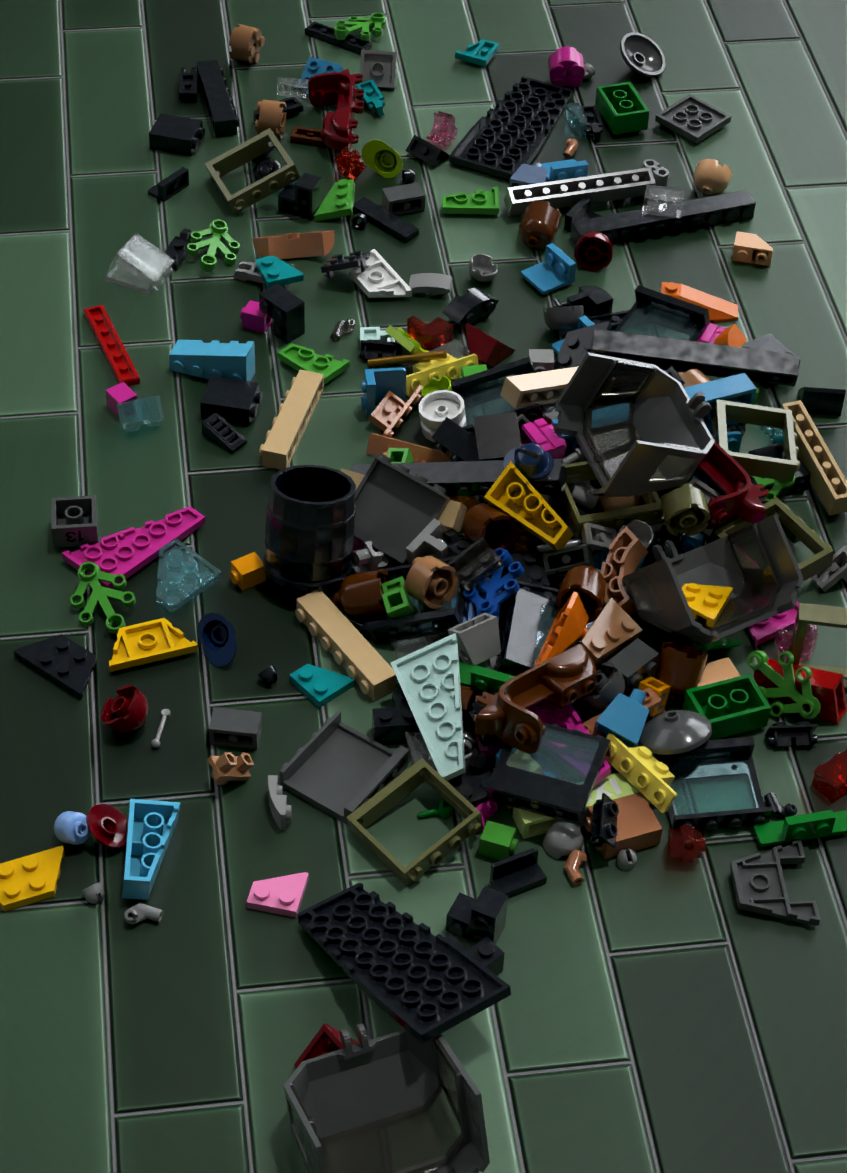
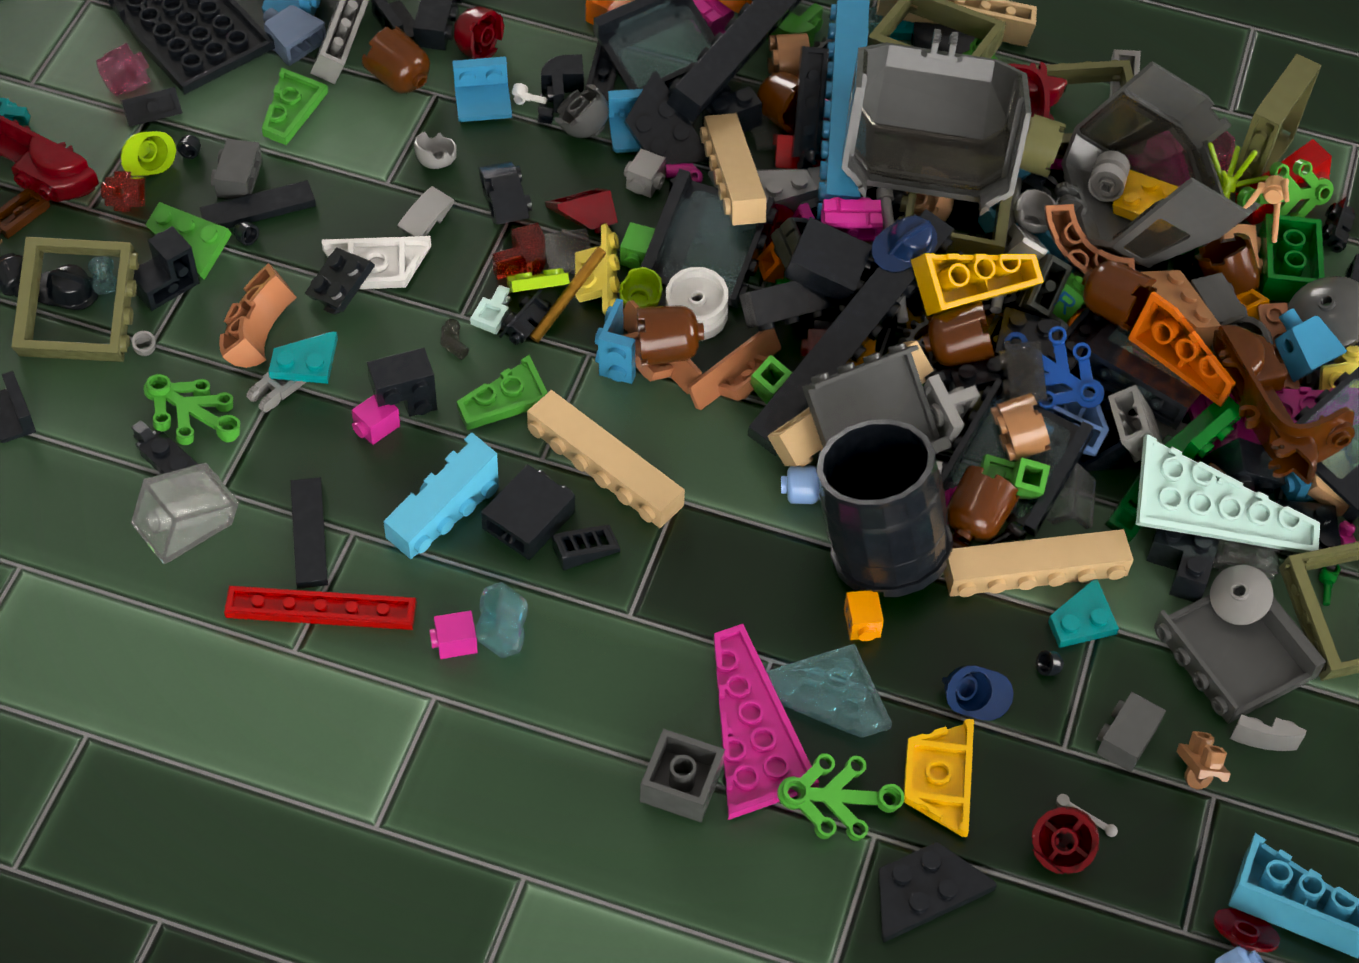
camera: 65 degrees left, 10 degrees up
none -> light grey hinge [131,331,156,356]
none -> black tile [290,477,328,588]
none -> white hand [512,83,547,105]
none -> reddish brown cylinder [637,305,704,366]
none -> light grey wheel [1088,151,1130,202]
none -> lime plant [1208,142,1269,199]
none -> light grey dish [1210,565,1274,625]
none -> light nougat plant [1243,175,1290,243]

